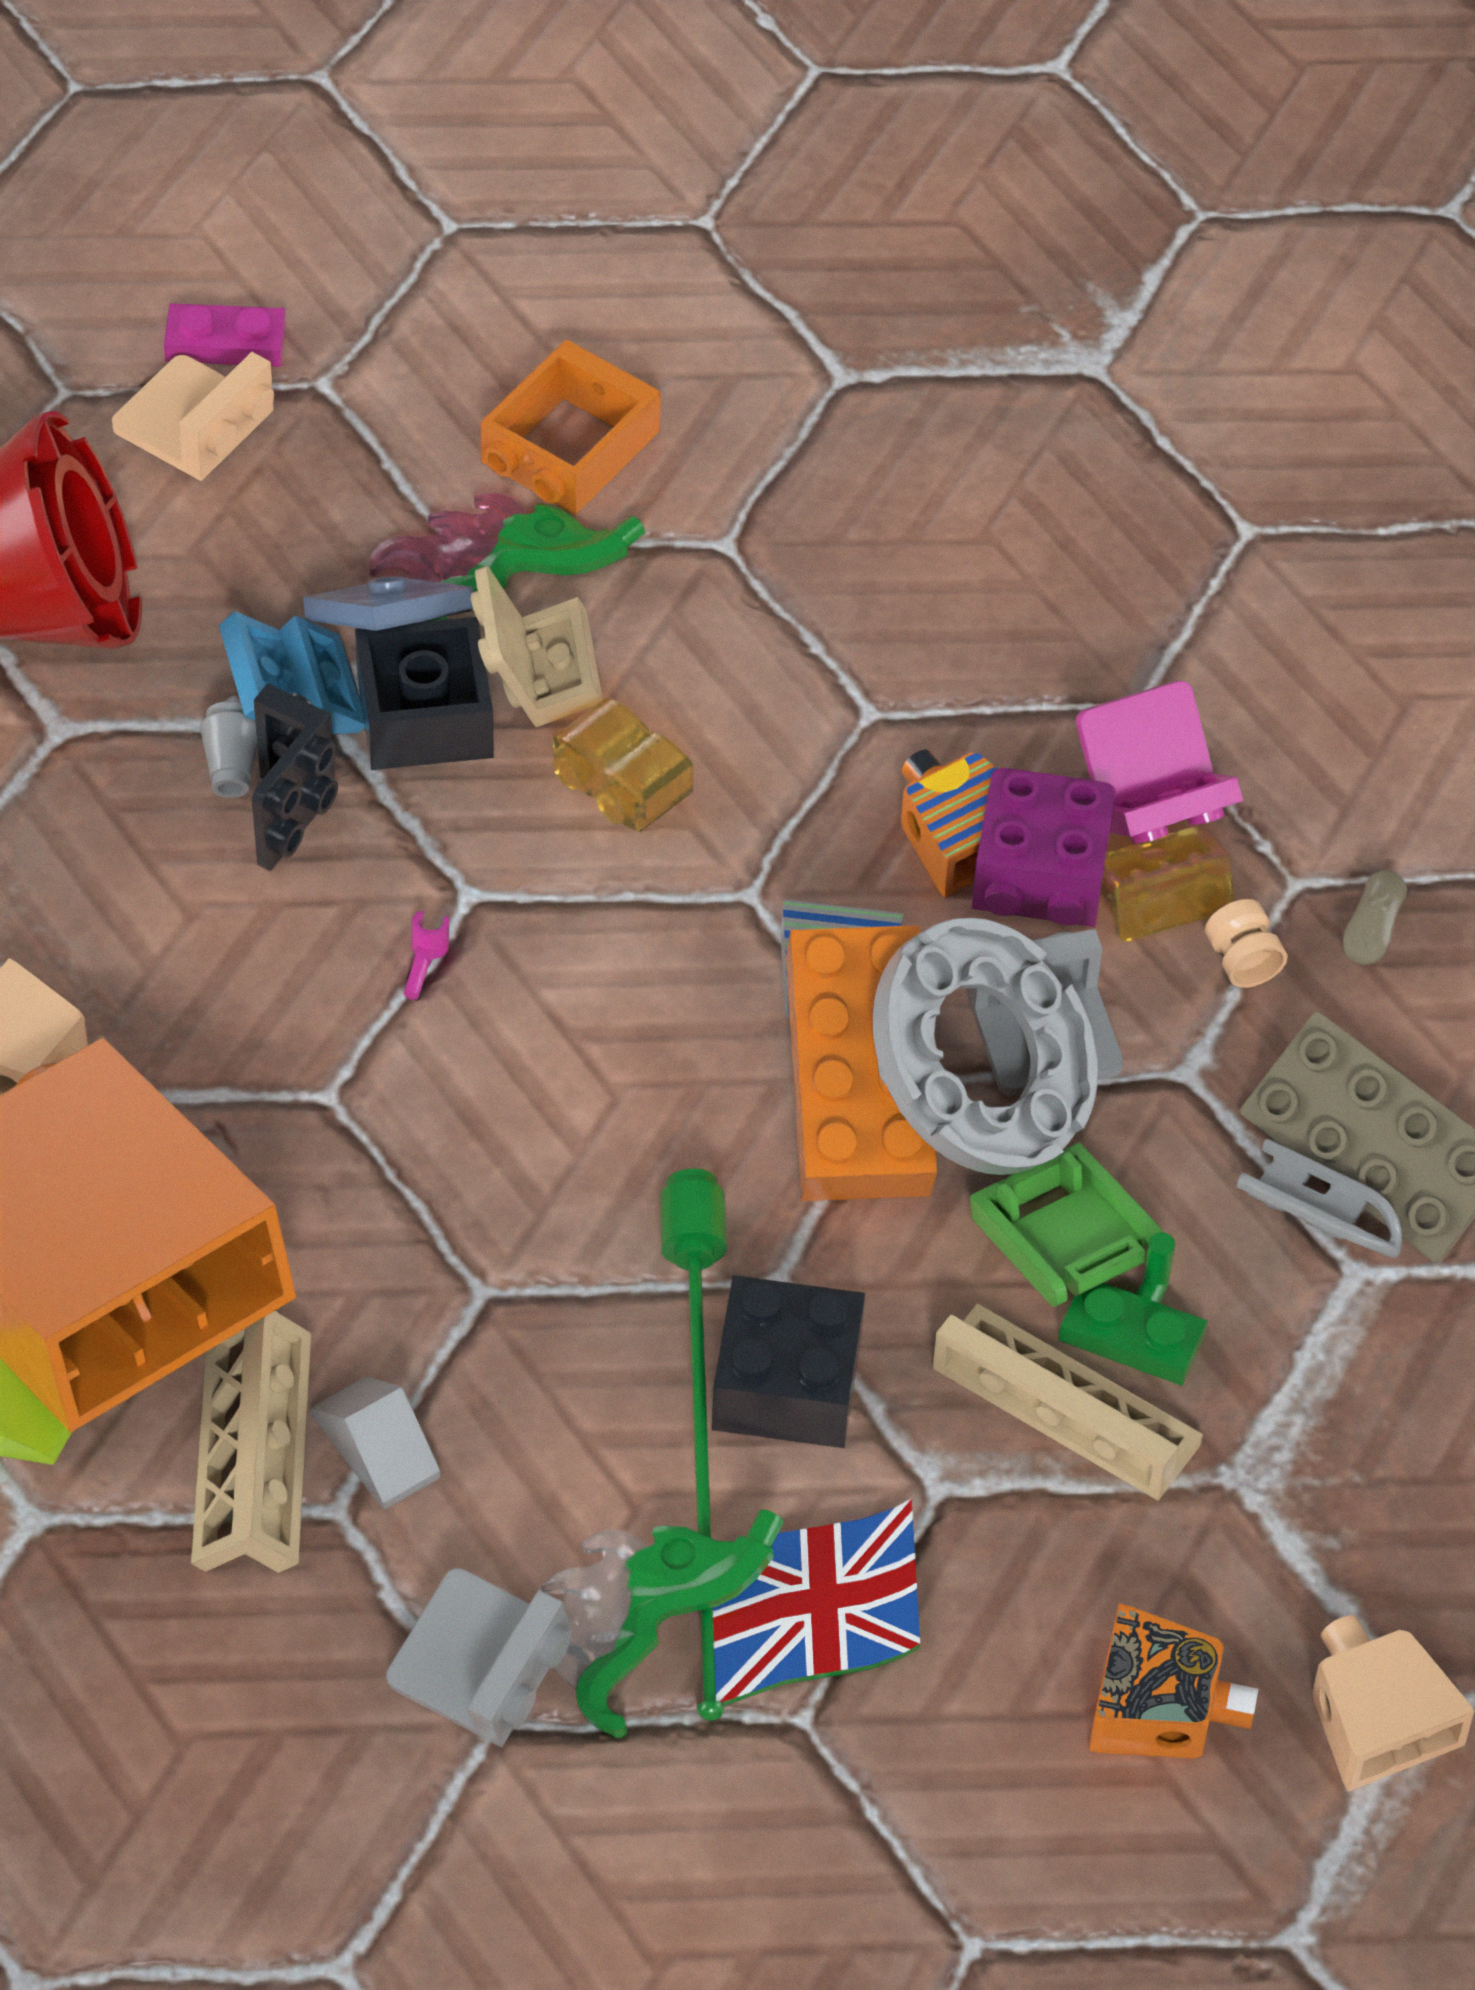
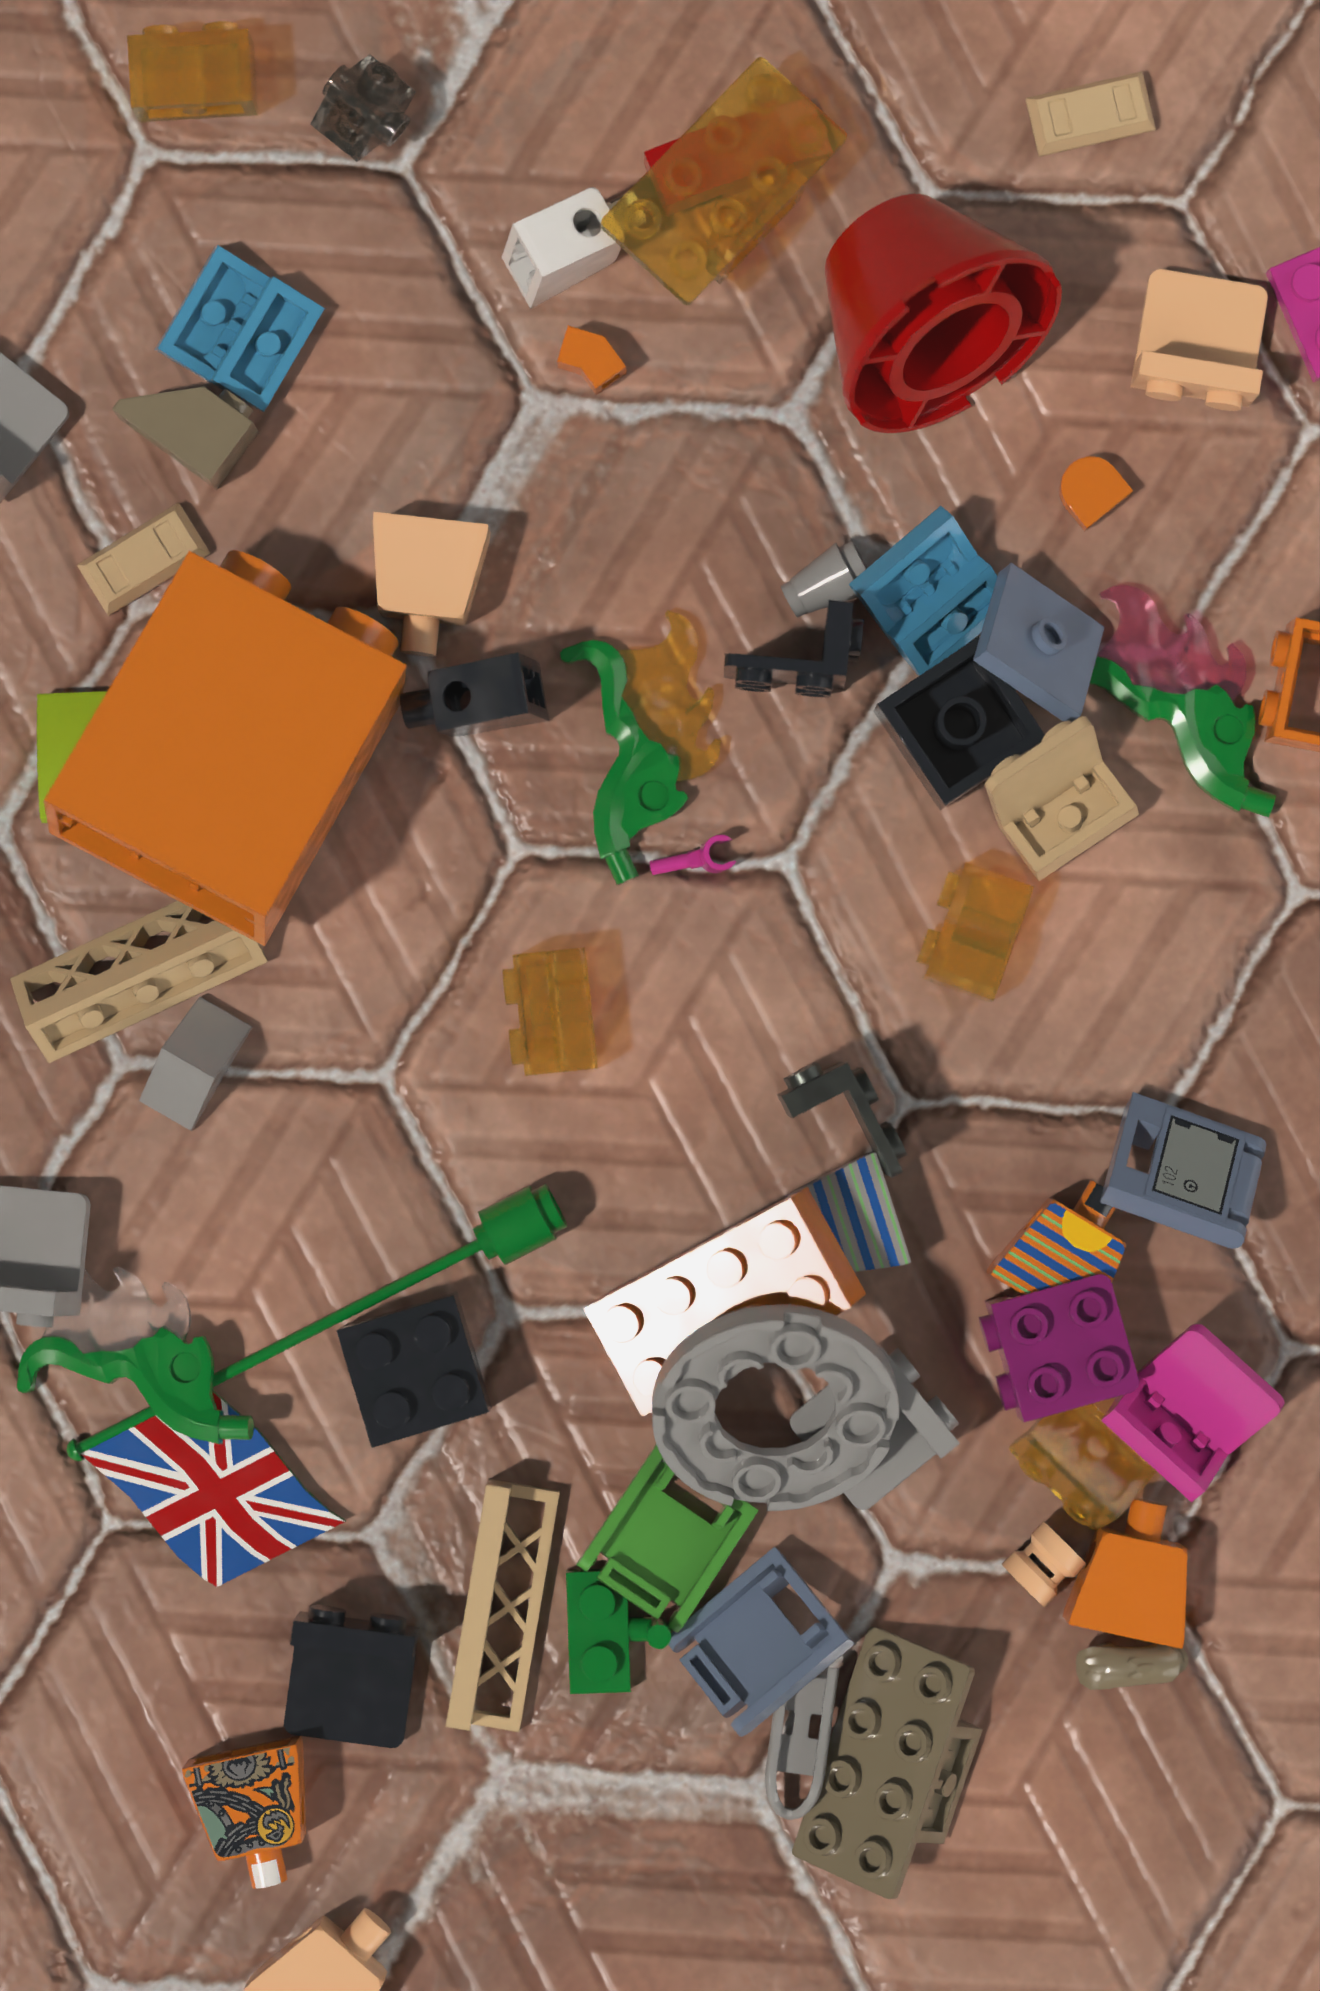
camera: 65 degrees right, 35 degrees up
none -> black bracket [284,1605,420,1748]
none -> black torso [400,652,549,737]
none -> clear yellow brick [502,947,598,1076]
none -> piece [560,610,721,886]
none -> sand blue container [668,1546,855,1737]
none -> pearl dark grey bracket [777,1062,907,1178]
none -> orange tile [1059,456,1133,531]
none -> orange torso [1063,1498,1188,1649]
none -> sand blue container [1100,1092,1267,1248]

